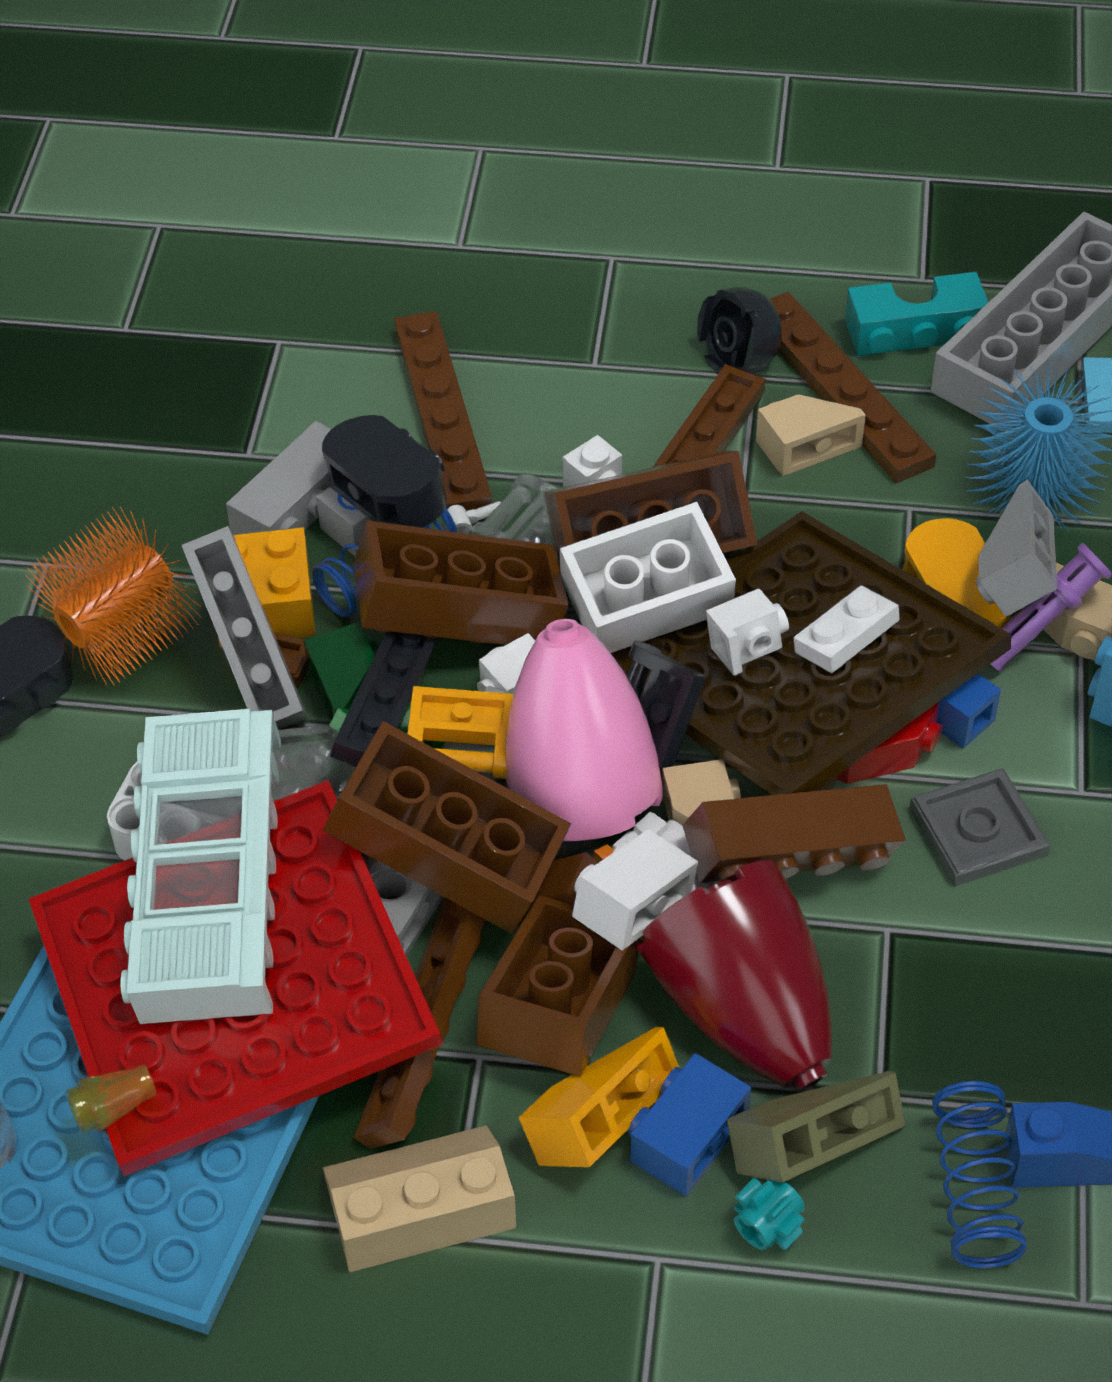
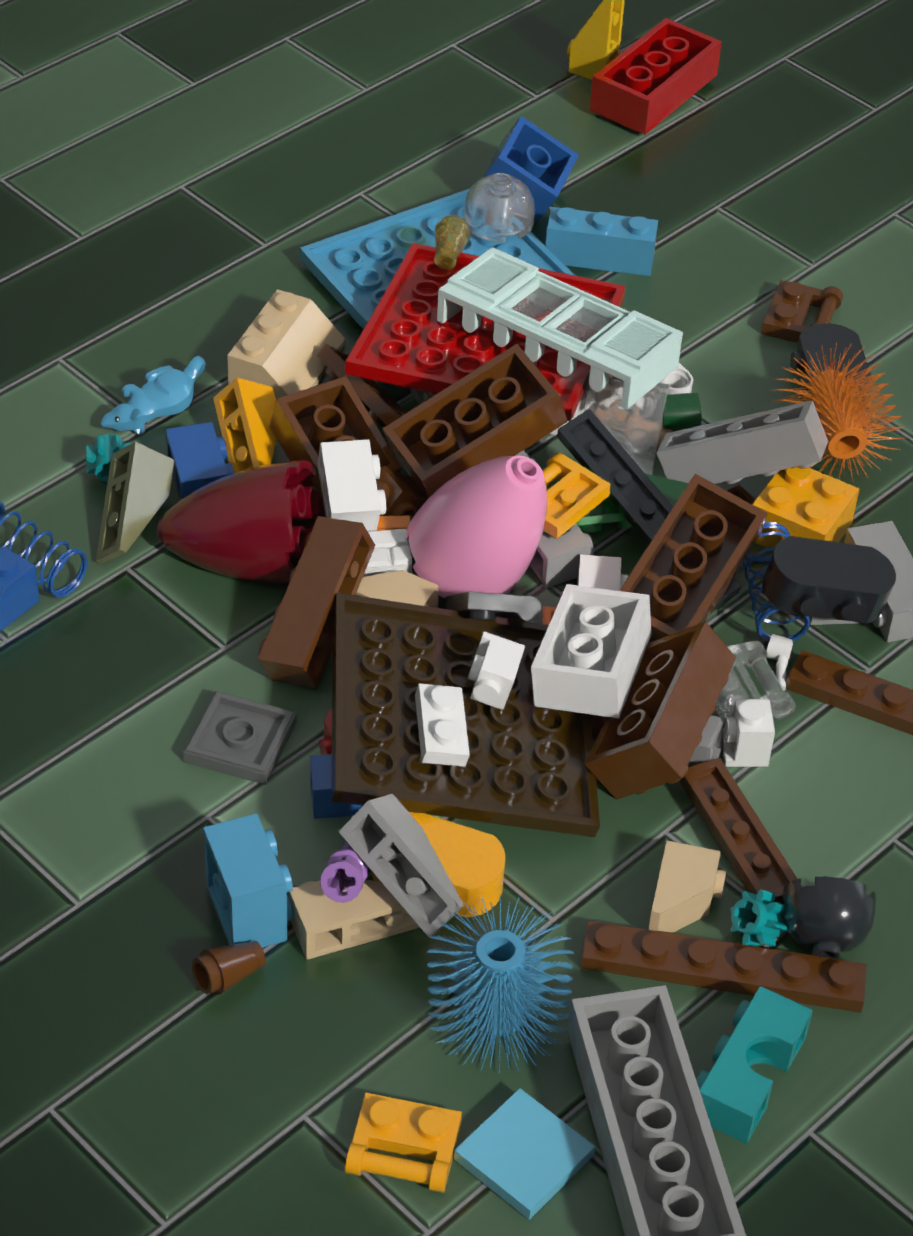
camera: 125 degrees right, 5 degrees down
none -> dark azure animal [100,355,206,435]
none -> teal gear [730,889,788,947]

